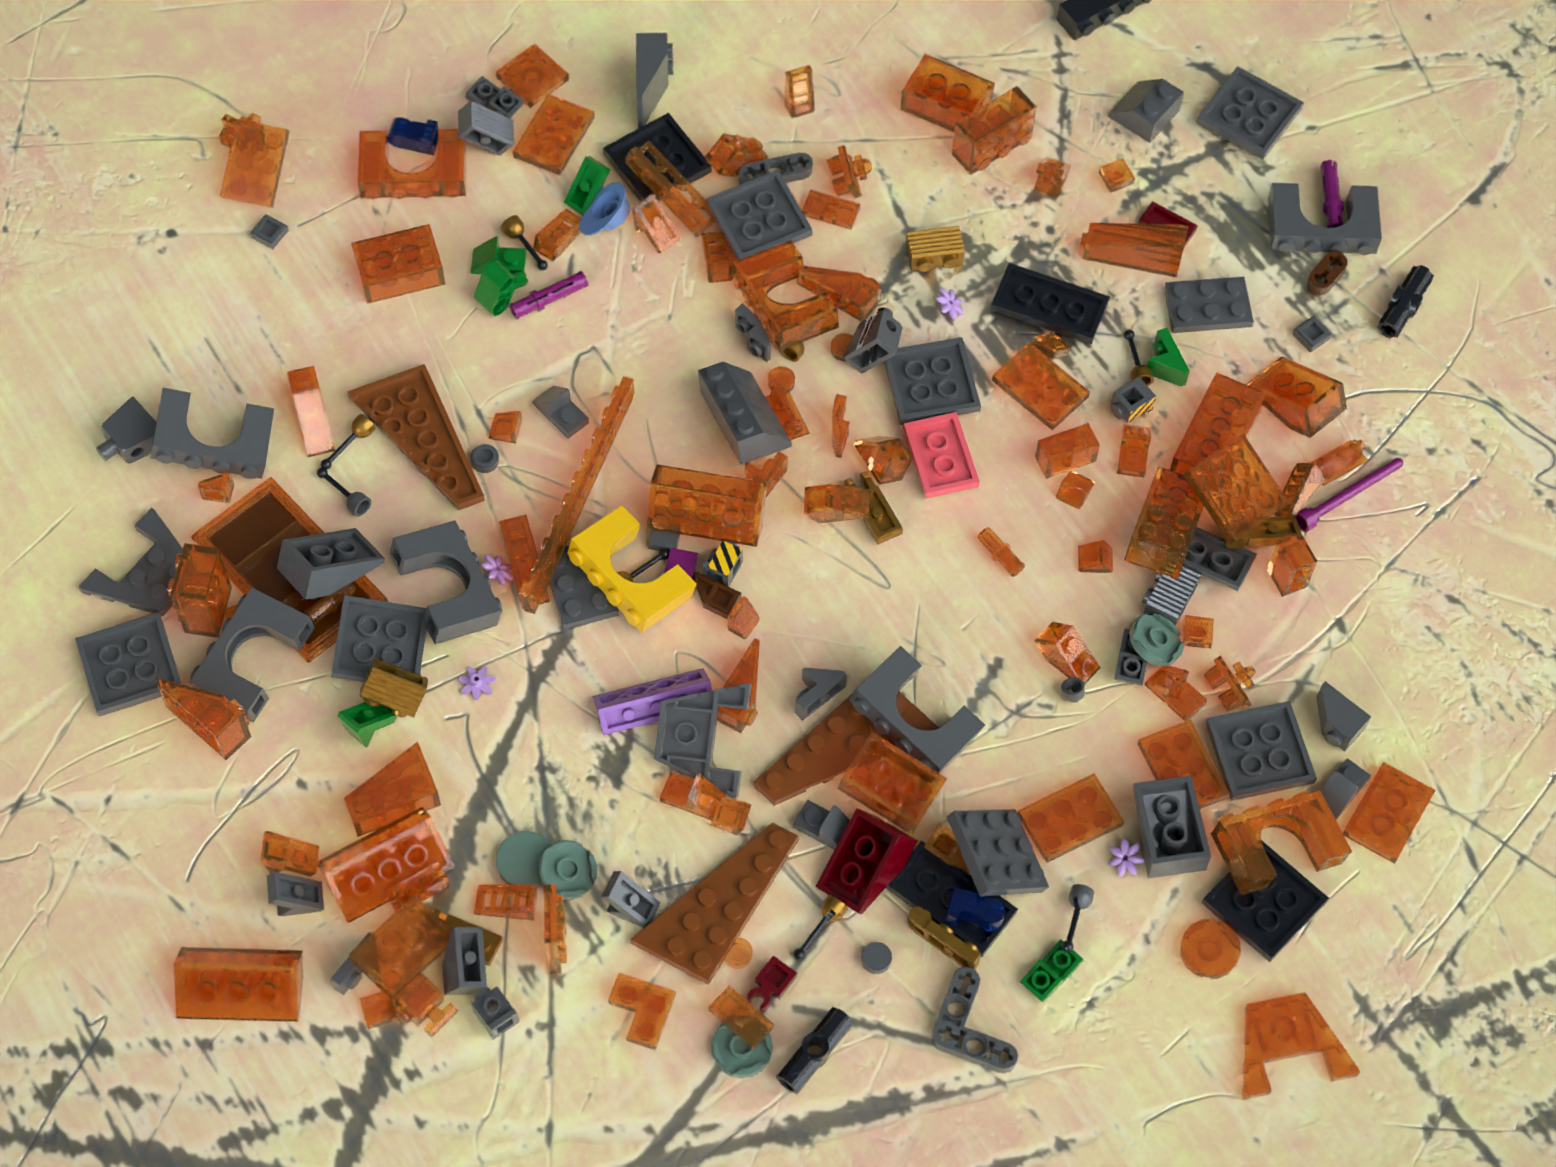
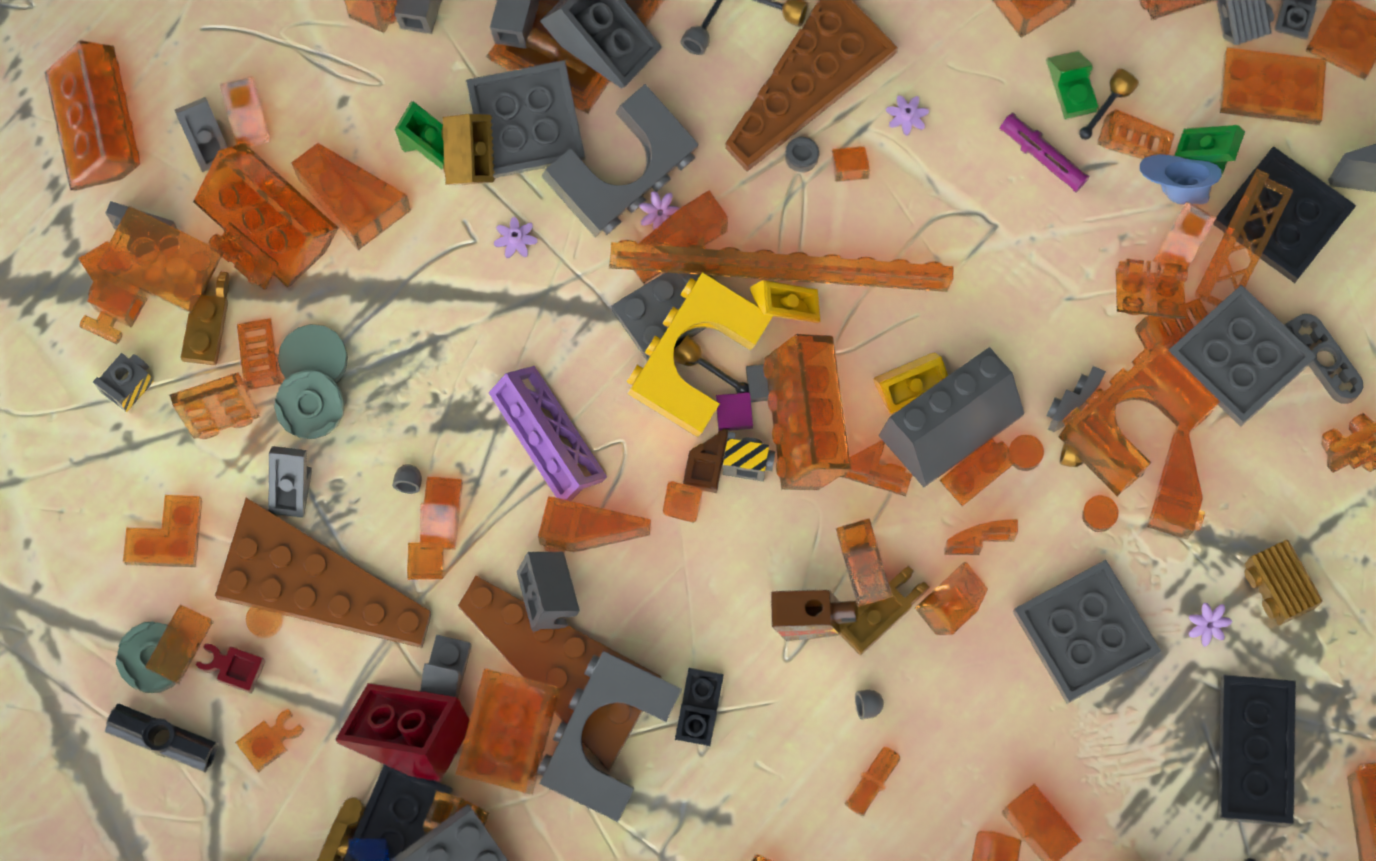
camera: 75 degrees right, 10 degrees up
dark grey slope [442,927,487,995] -> none
green beam [474,260,528,316] -> none
dark grey slope [532,386,589,439] -> none
dark grey wing [654,683,752,797] -> none
clear orange slope [705,133,768,177] -> none
hinge [793,895,848,960] -> none
dark grey slope [795,668,847,721] -> none
clear orange plate [802,189,860,230] -> none
dark grey torso [843,307,902,373] -> none
dark grey tile [861,942,892,974] -> none
coral plate [903,412,980,499] -> none
clear orange plate [992,342,1090,430] -> none
clear orange plate [1032,332,1071,360] -> none
none -> clear orange plate [235,709,304,773]
none -> dark grey hinge [392,464,422,494]
none -> dark grey hinge [517,552,580,631]
none -> black slope [675,668,724,746]
none -> yellow slope [750,280,821,323]
none -> reddish brown torso [771,590,858,641]
none -> dark grey hinge [855,690,884,720]
none -> yellow slope [873,353,948,414]
none -> lavender plant [886,95,929,136]
none -> clear orange hinge [1115,258,1188,319]

